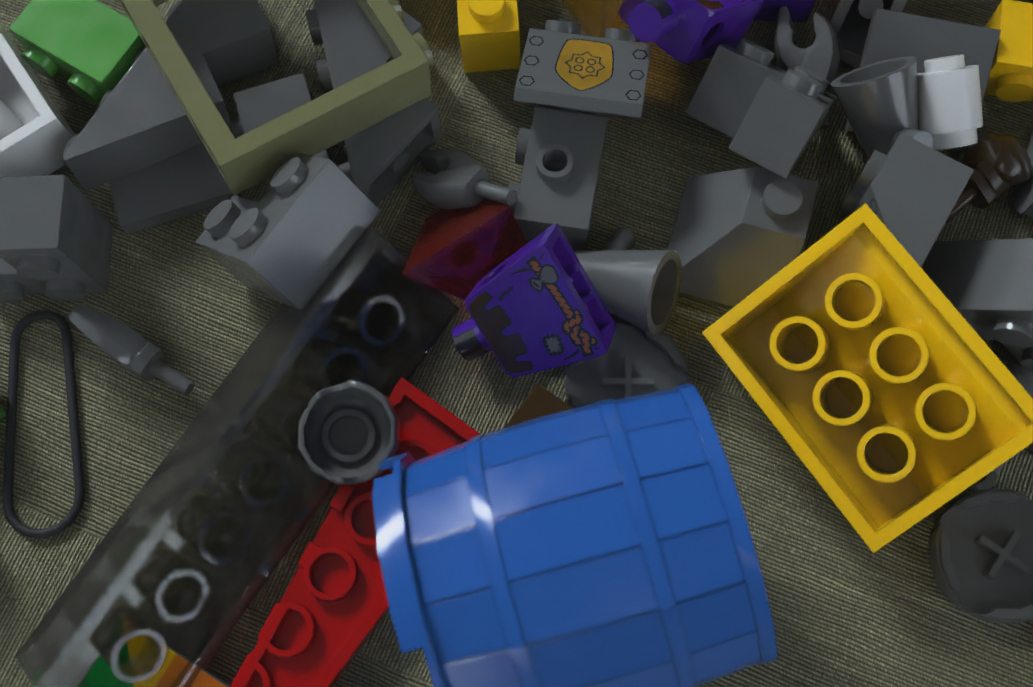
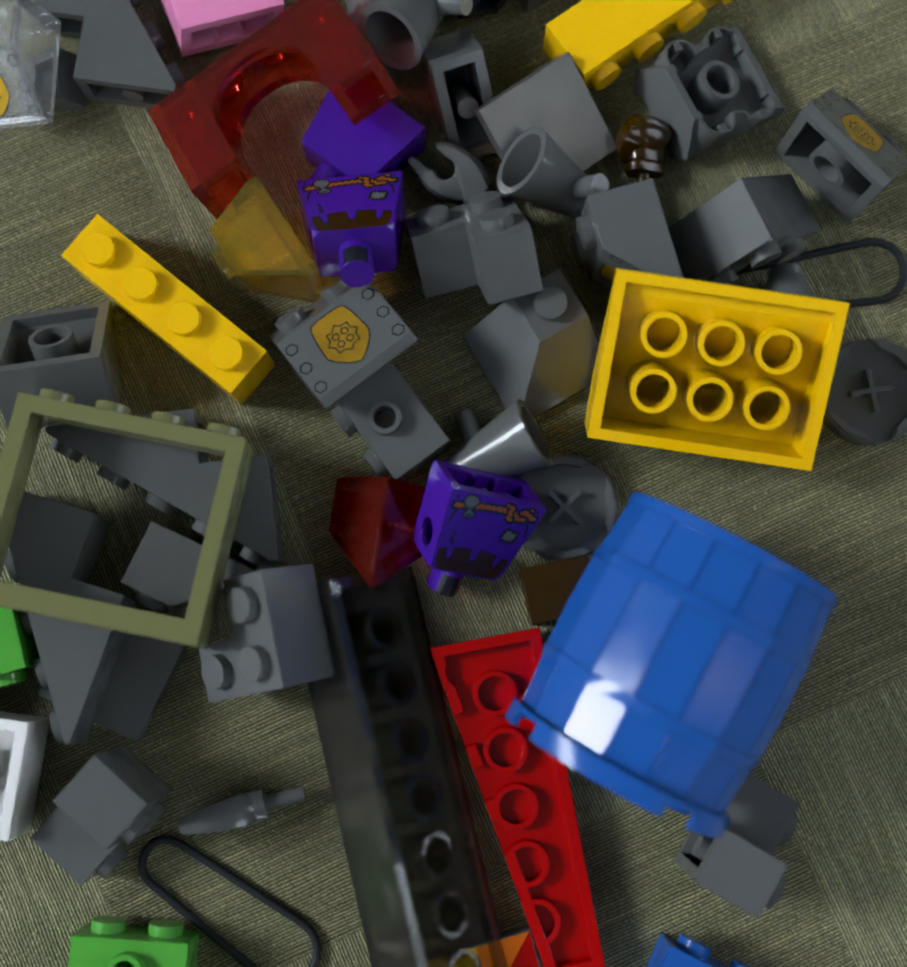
camera: 55 degrees left, 10 degrees up
dark grey hair [298,380,401,485] -> none
dark grey hand [412,149,517,210] -> none
white brick [917,54,983,150] -> none

